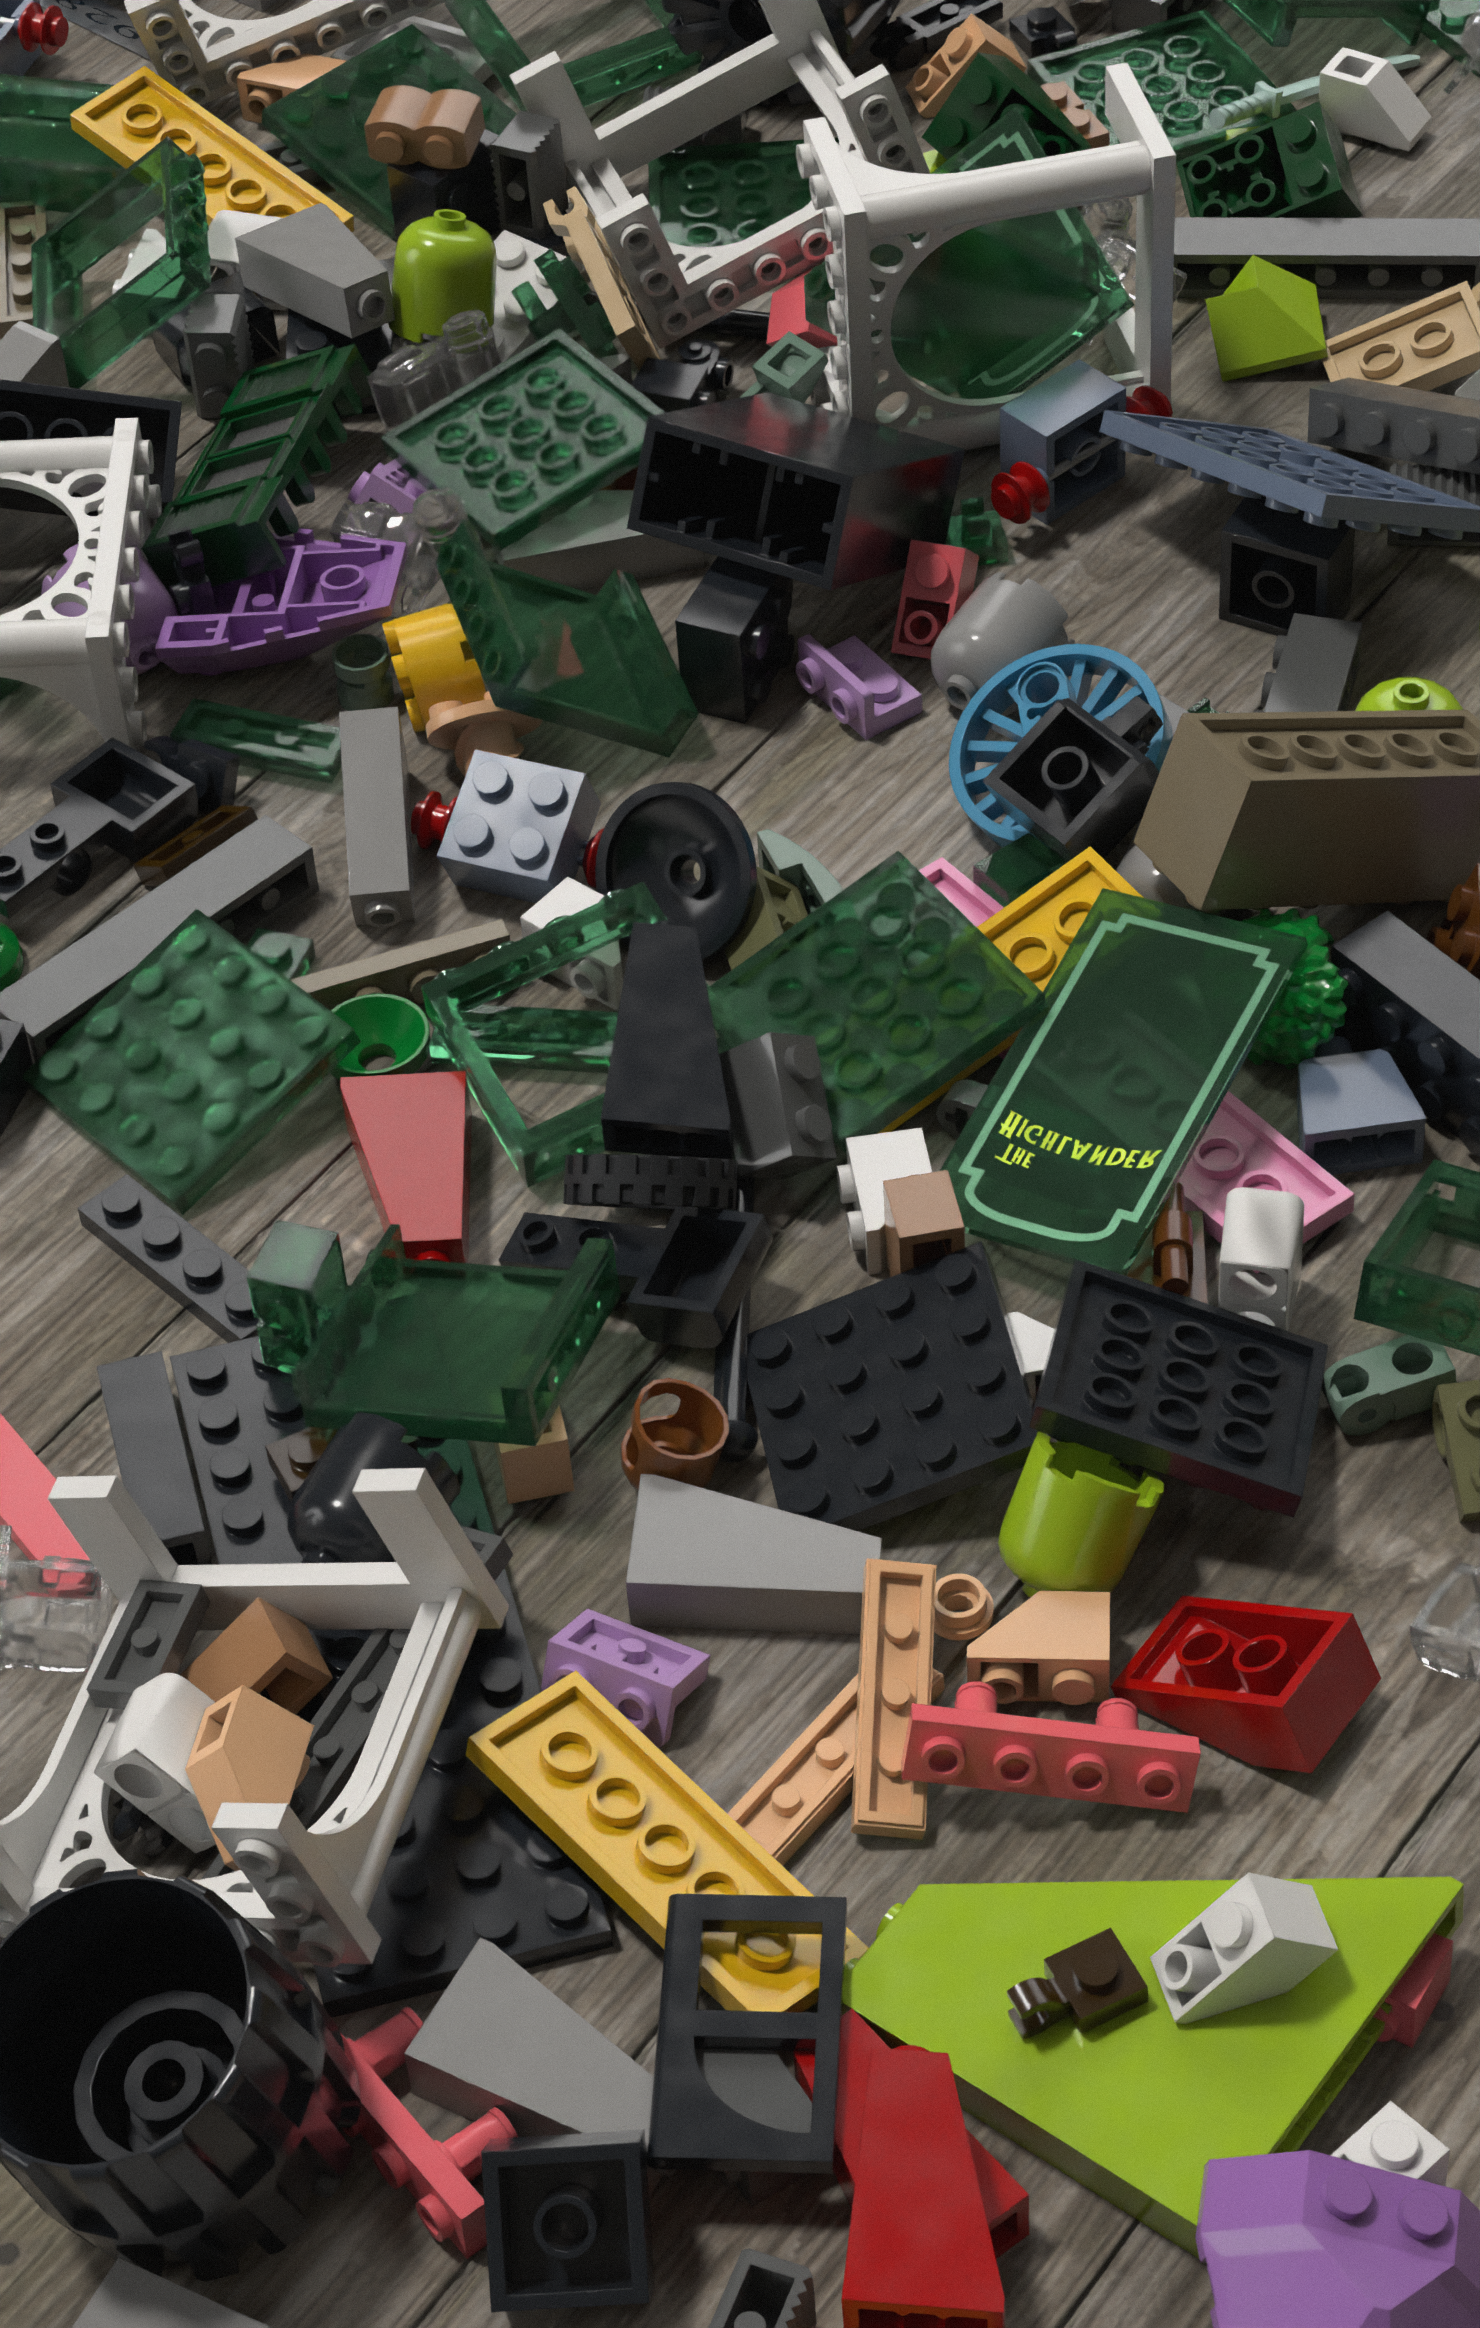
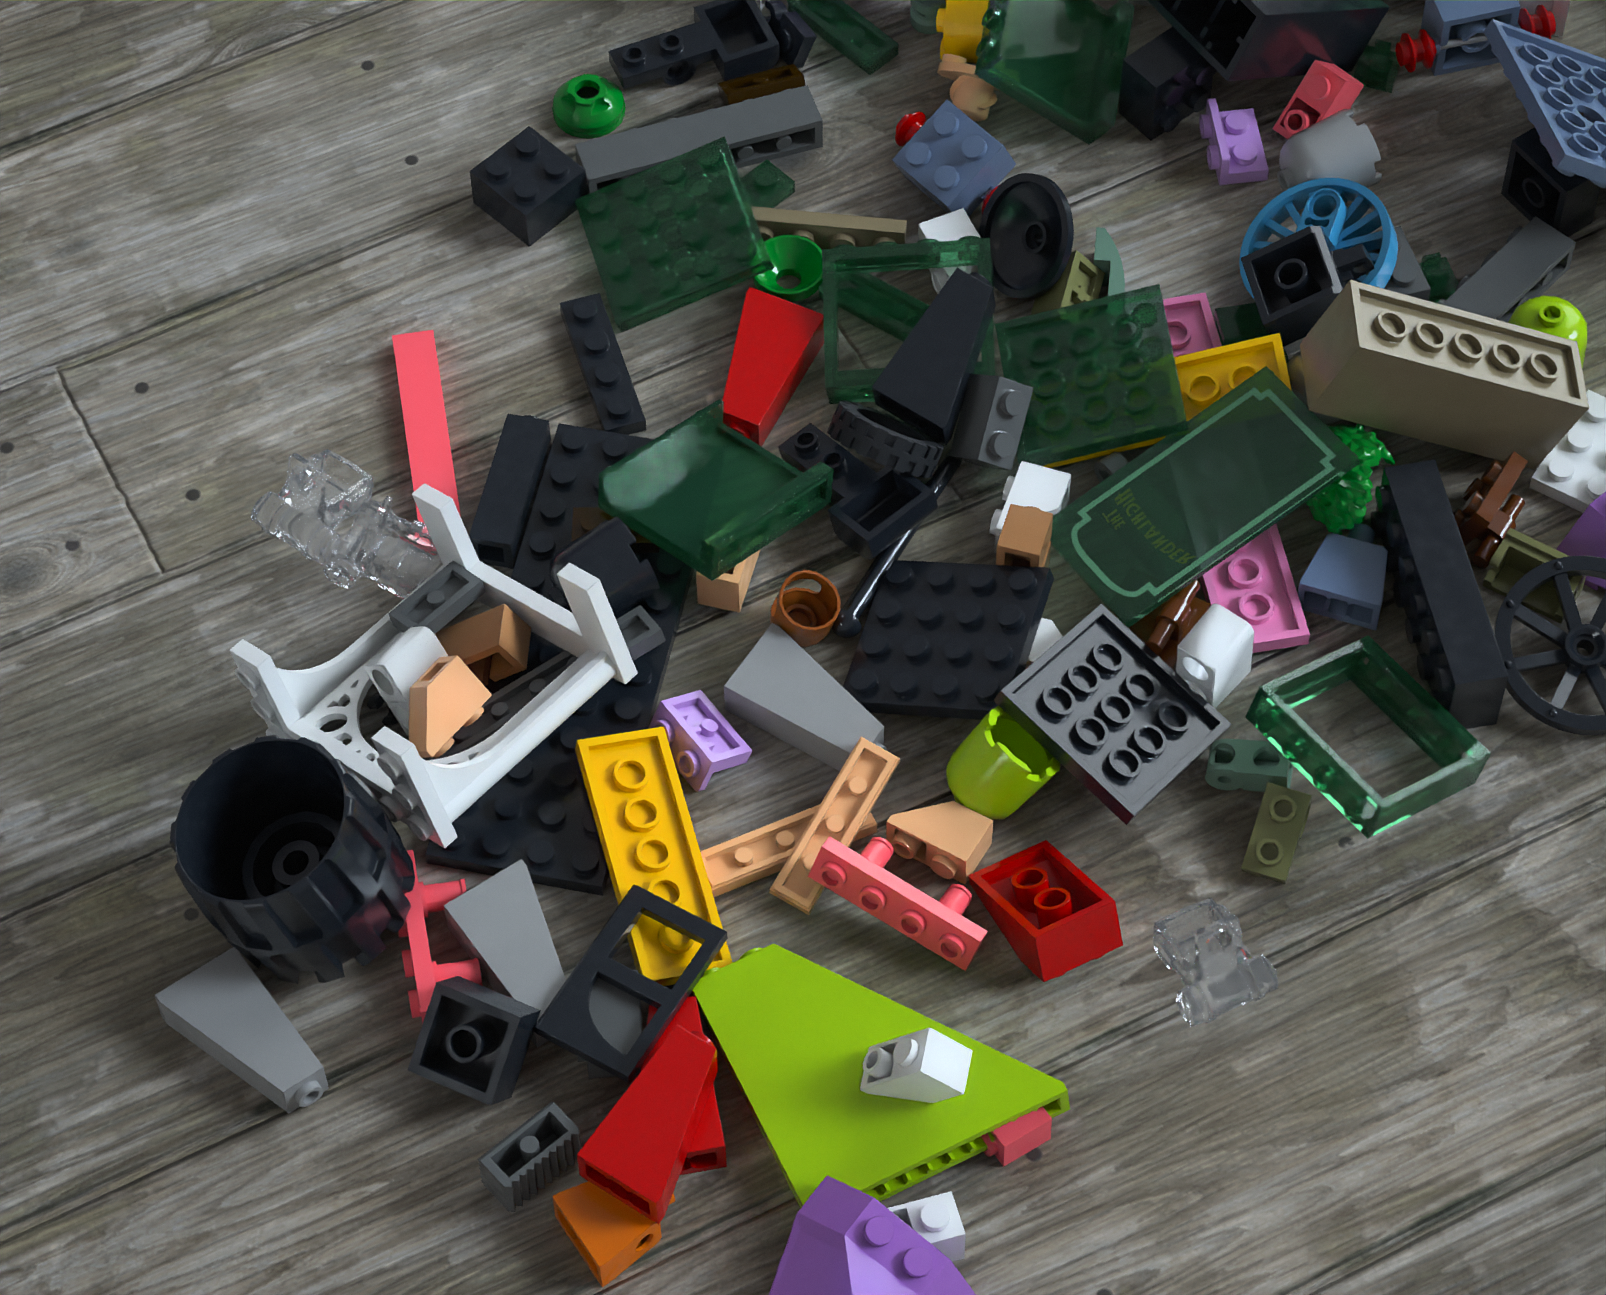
camera: 25 degrees right, 10 degrees up
clear green piece [247,1220,354,1378] -> none
light grey slope [339,707,415,928] -> none
light nougat plate [934,1573,994,1640] -> none
dark brown plate [1007,1927,1148,2039] -> none

